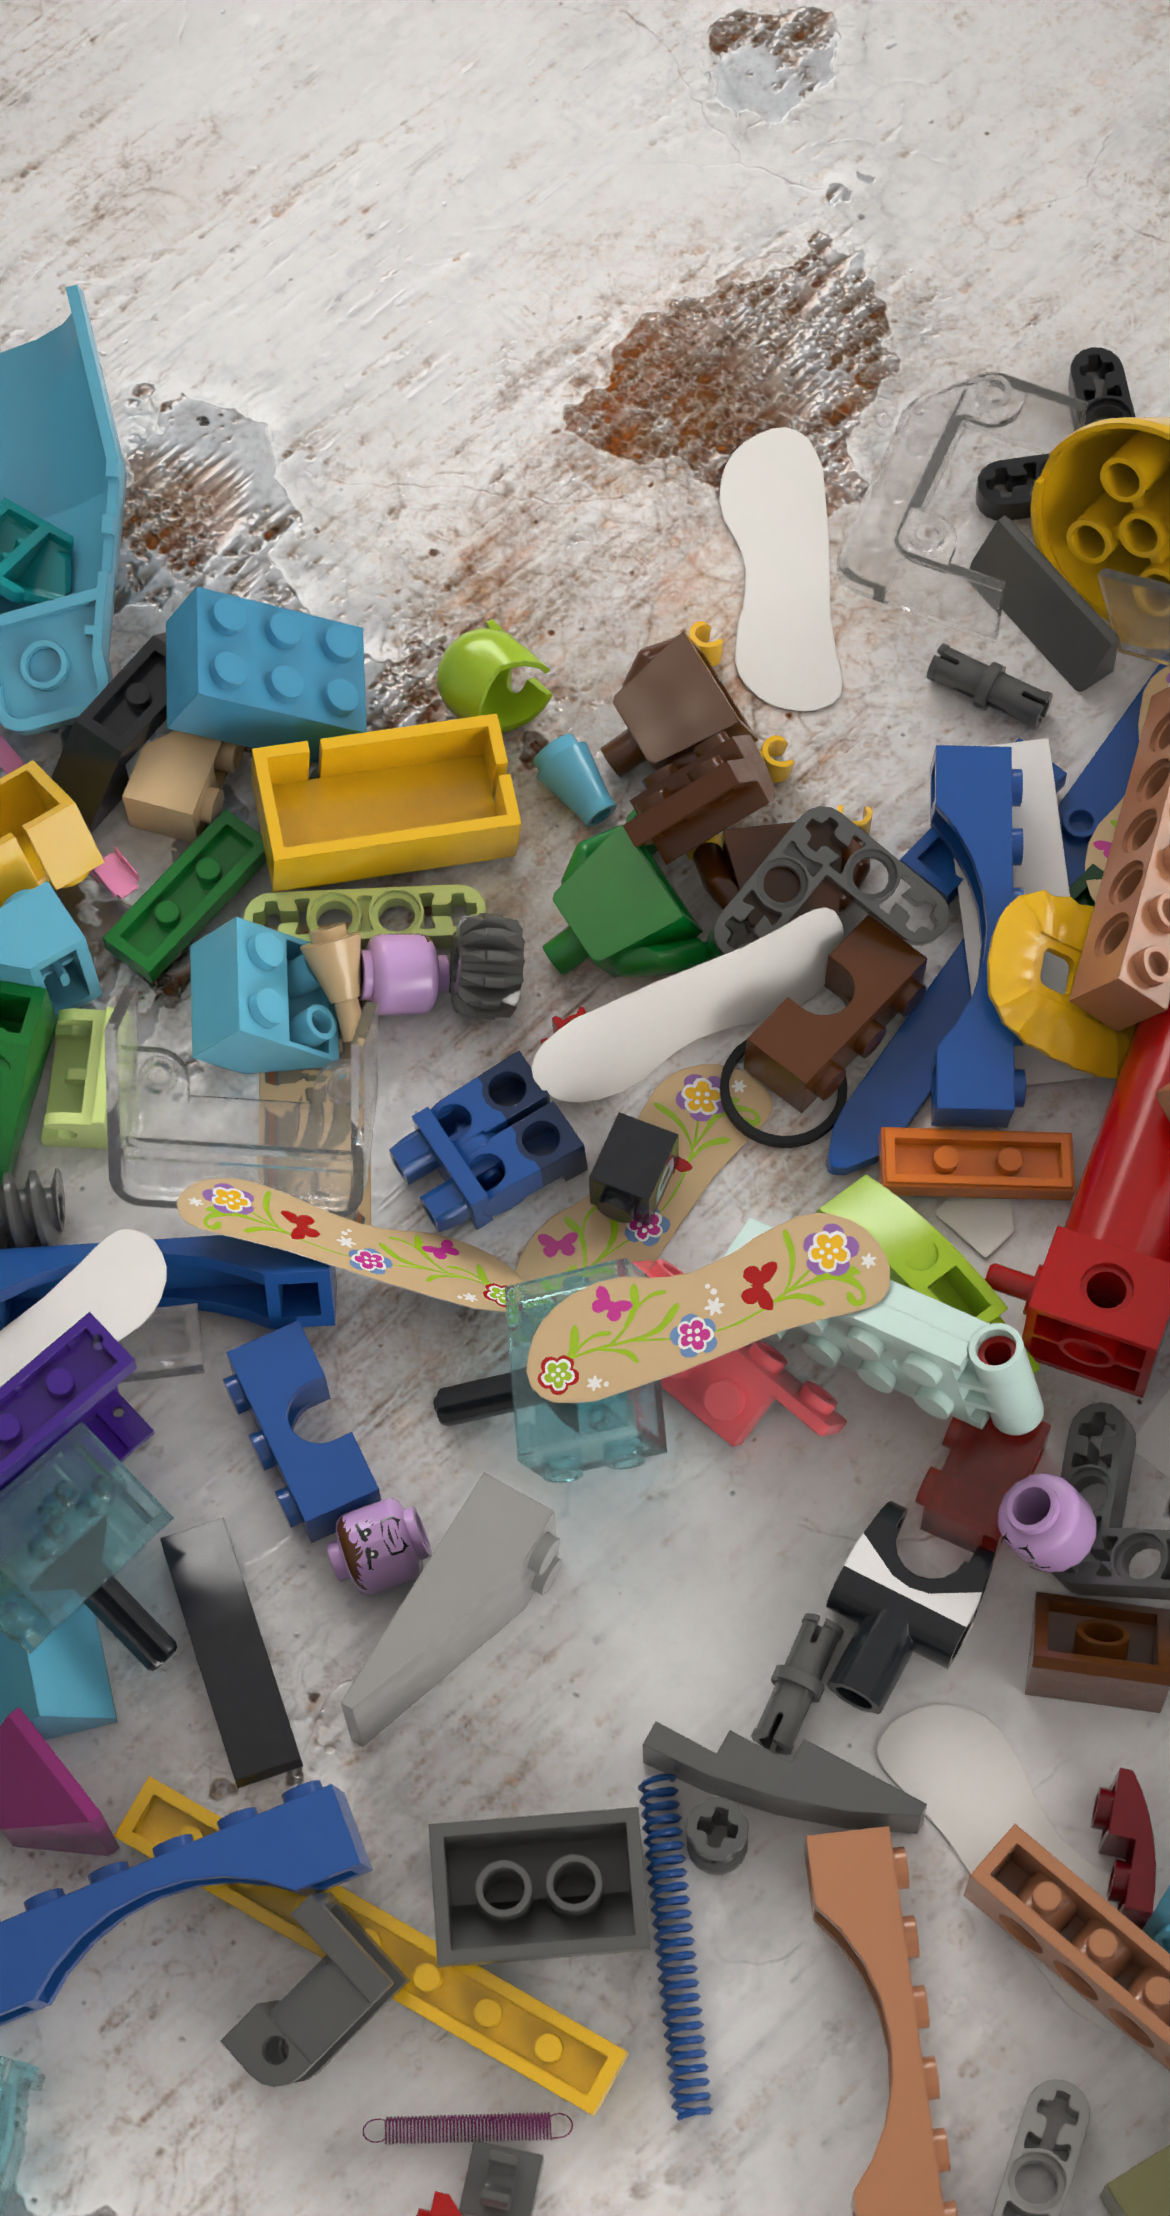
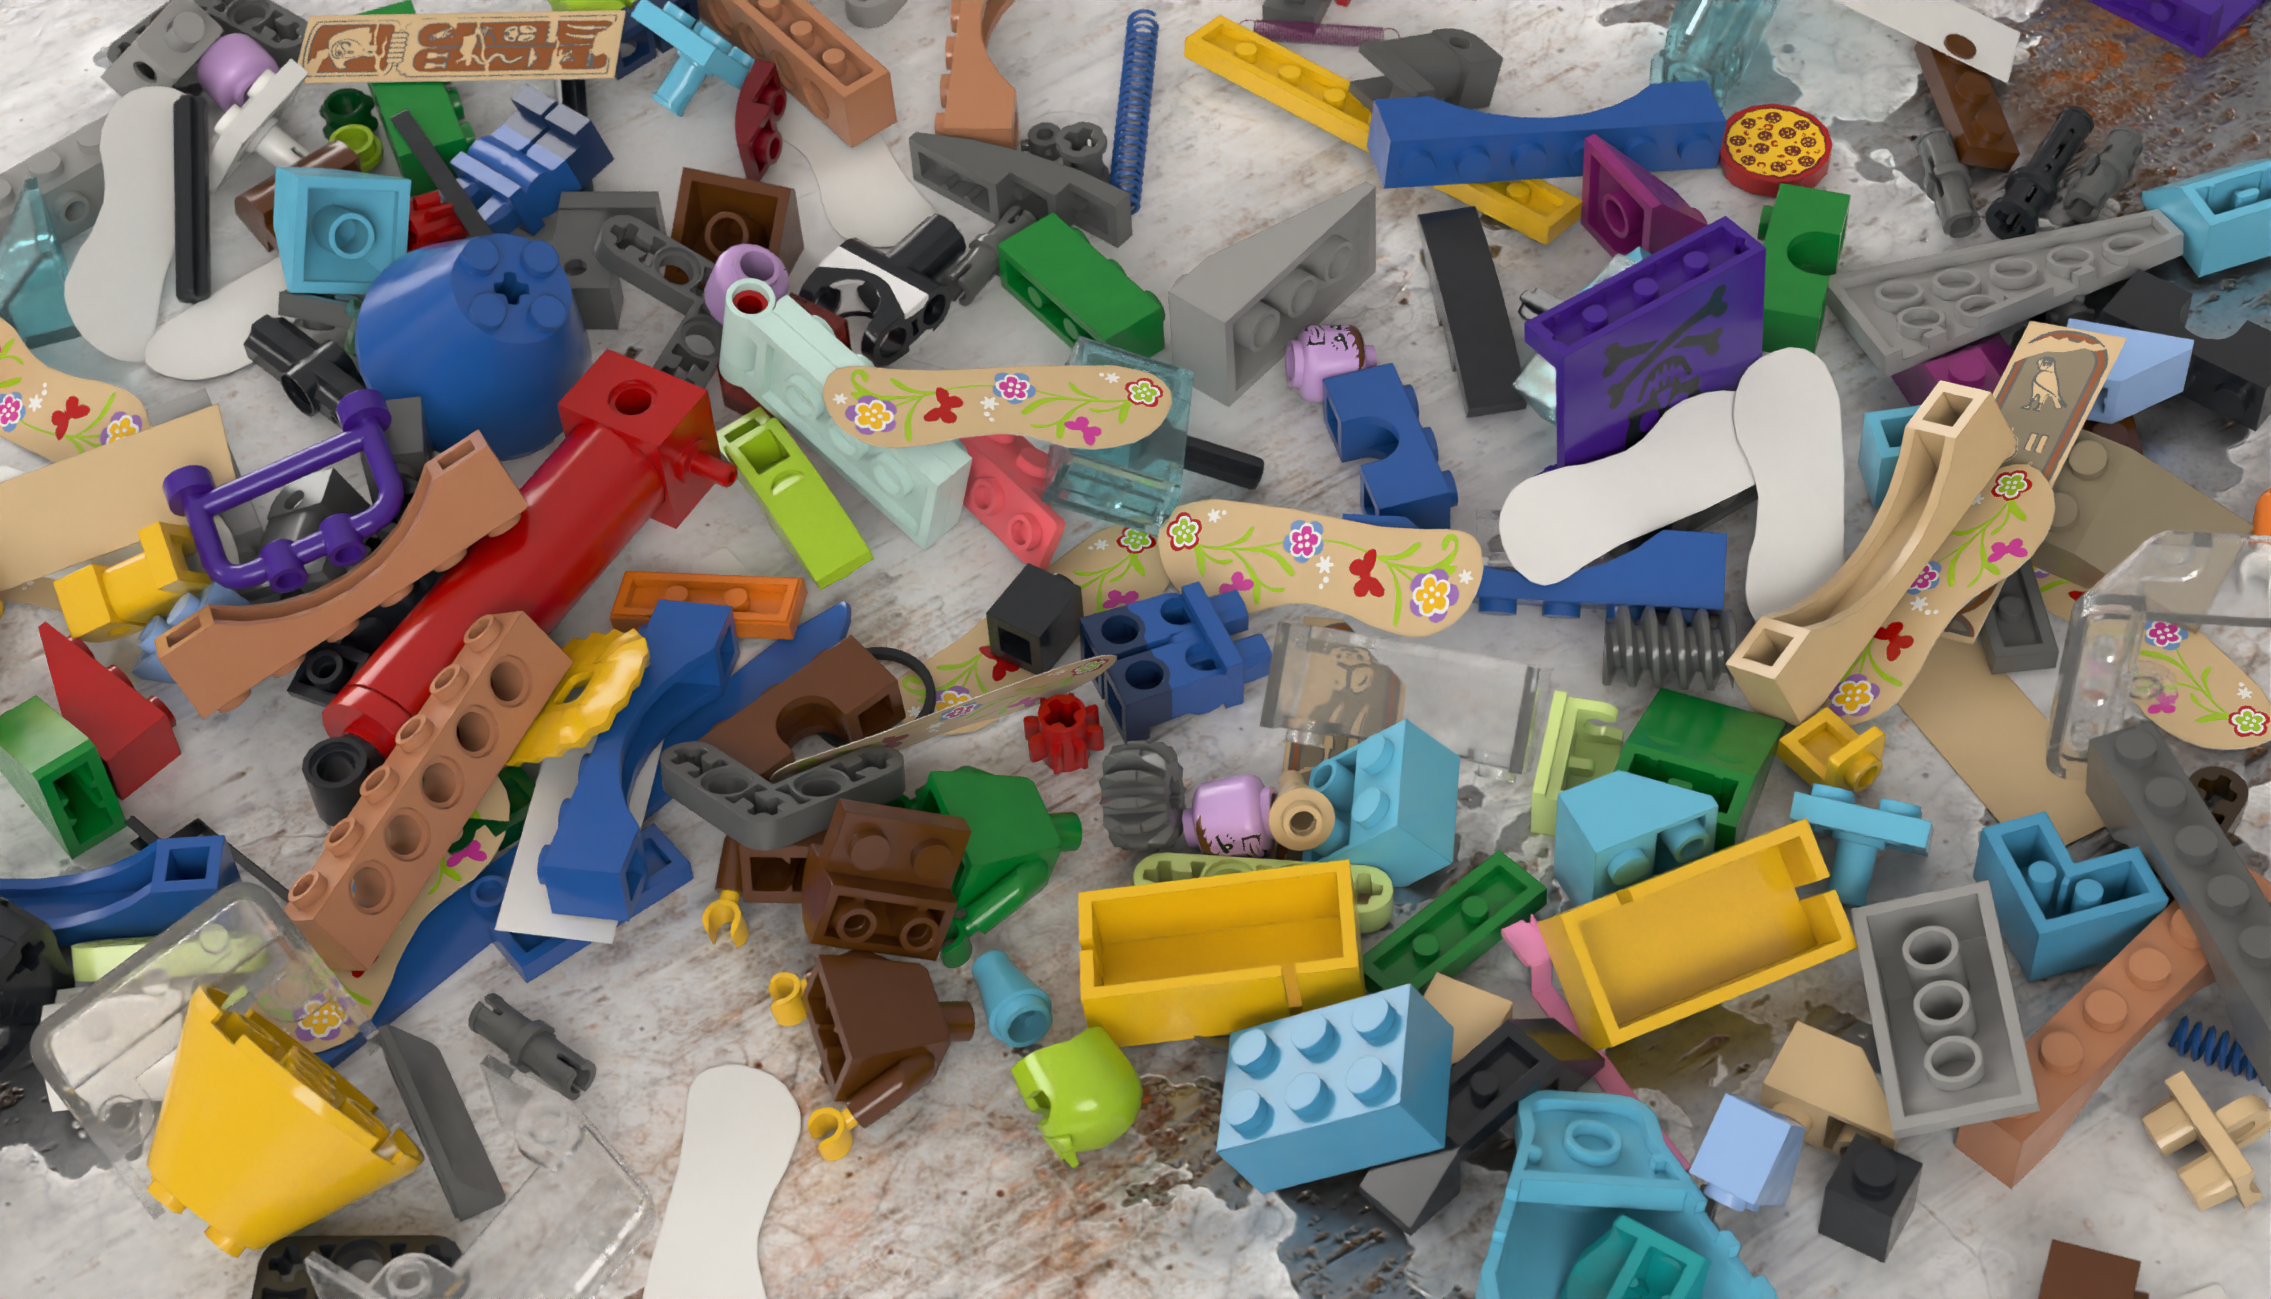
camera: 170 degrees left, 15 degrees down
dark grey slope [429,1807,651,1968] -> none
none -> green brick [997,212,1165,369]
none -> dark grey piece [1021,122,1061,161]

